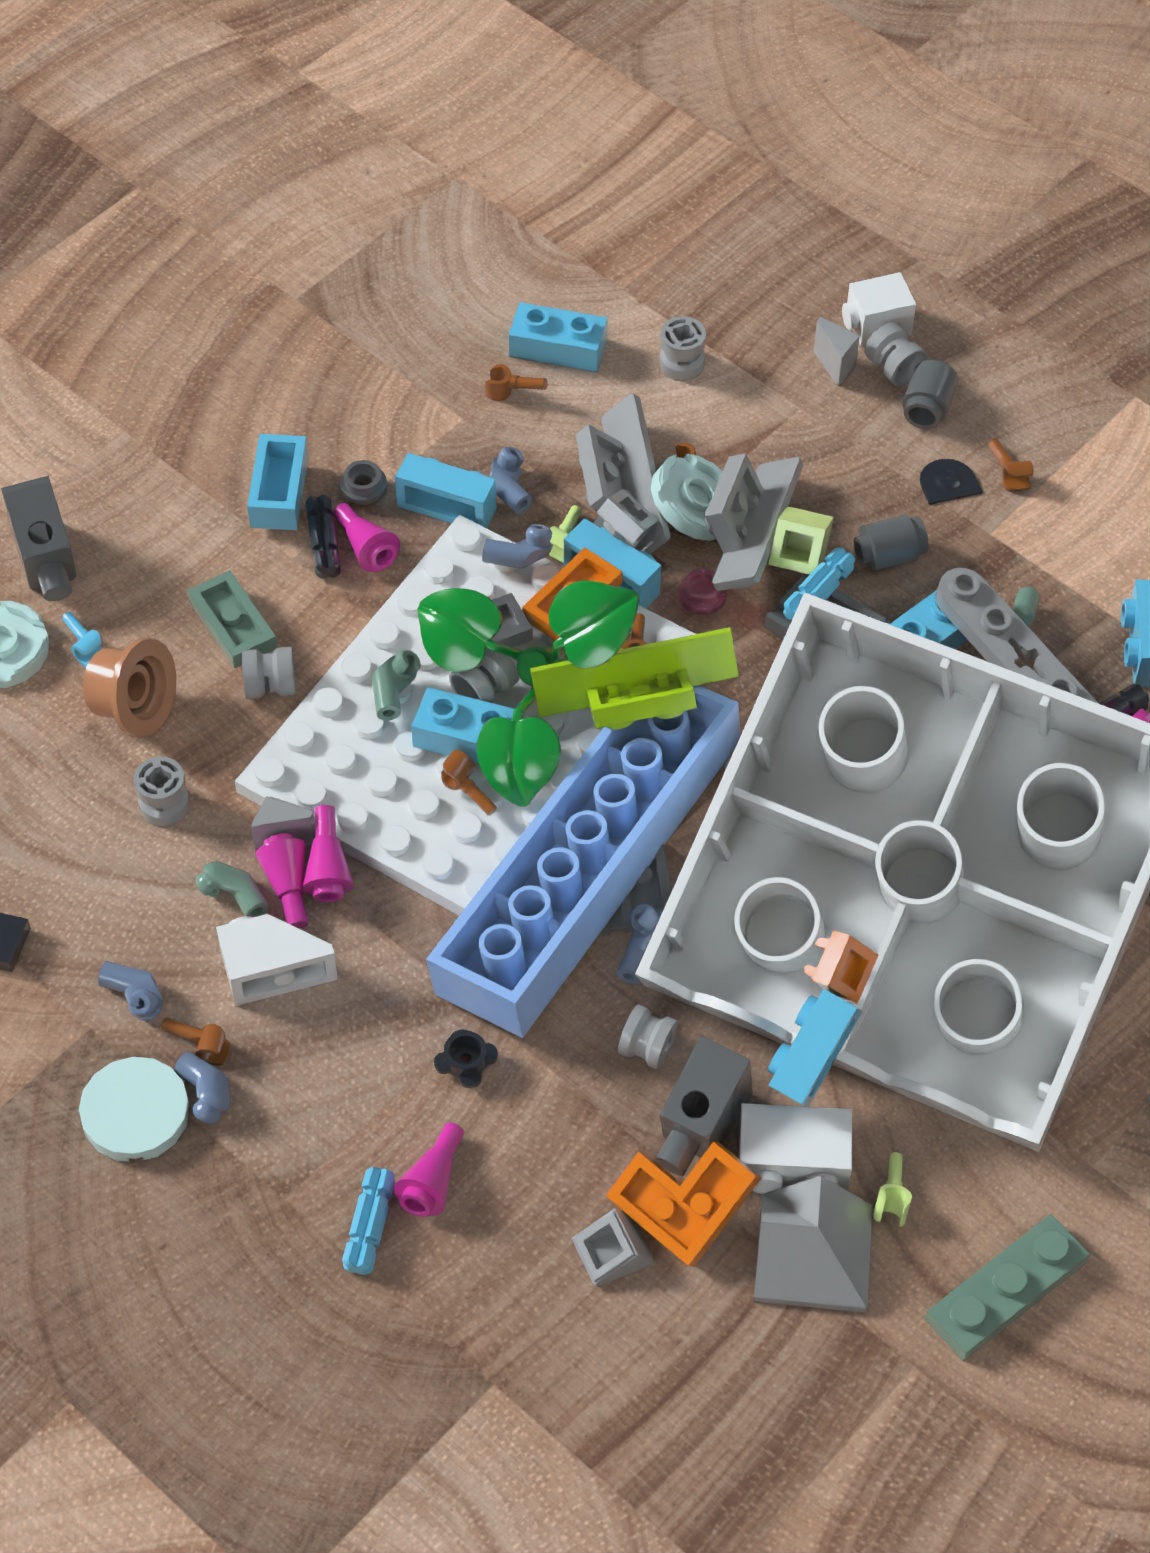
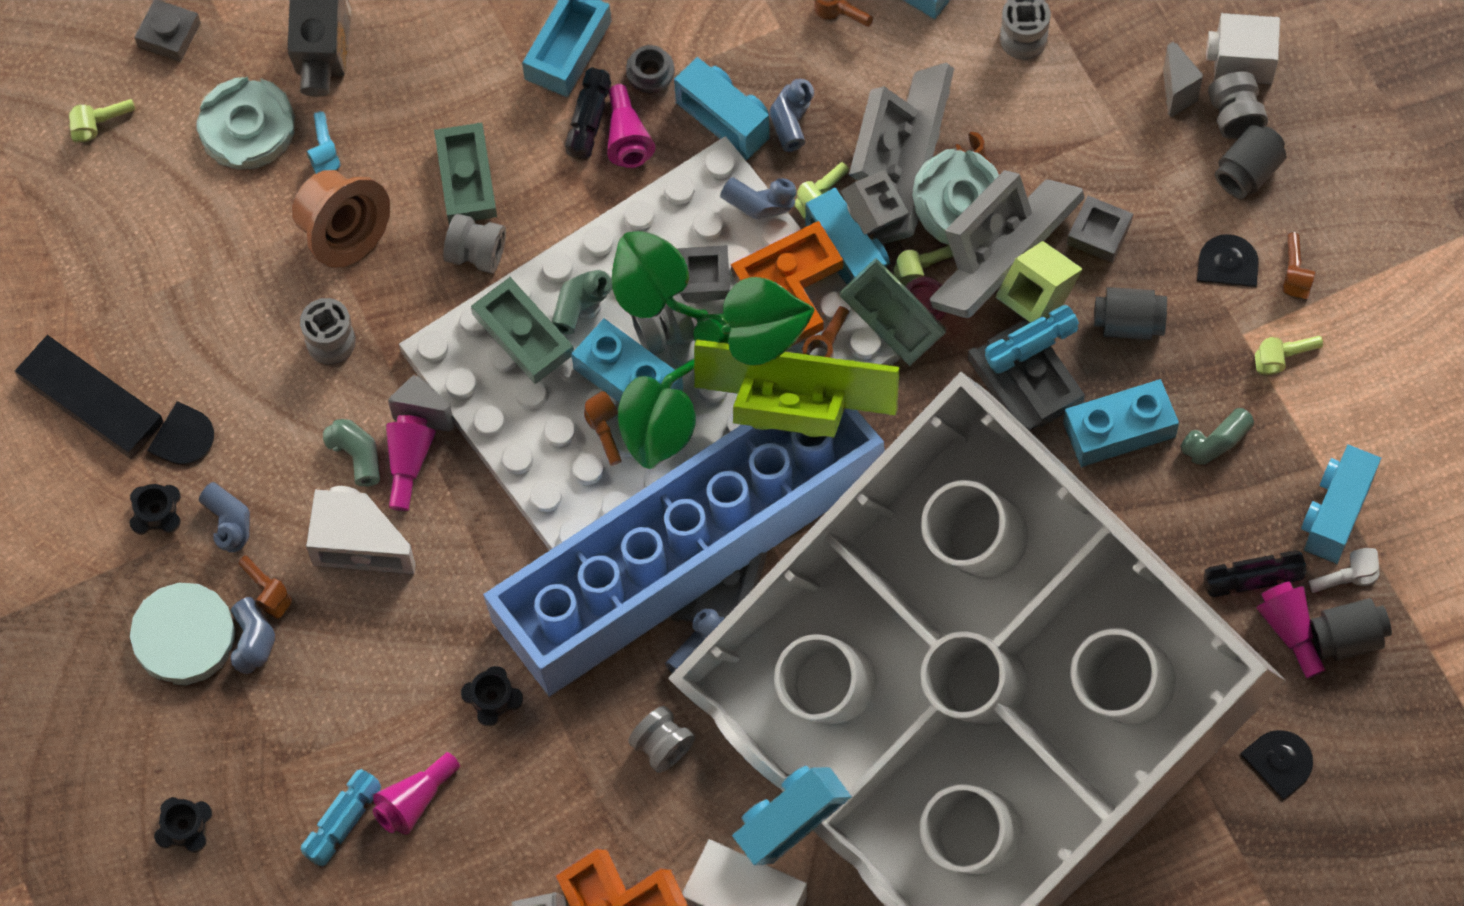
camera: 25 degrees right, 10 degrees up
dark pink cone [302,805,354,902] -> none
dark grey torso [655,1035,753,1176] -> none
orange tile [804,930,879,1004] -> none
light grey piece [935,568,1099,704] -> none
none -> black plate [129,484,181,535]
none -> black piece [147,401,214,464]
none -> black plate [154,797,213,853]
none -> sand green plate [471,277,574,384]
none -> sand green plate [839,258,946,366]
none -> yellowish green hand [893,245,954,288]
none -> flat silver plate [1067,195,1133,263]
none -> yellowish green hand [1255,336,1323,375]

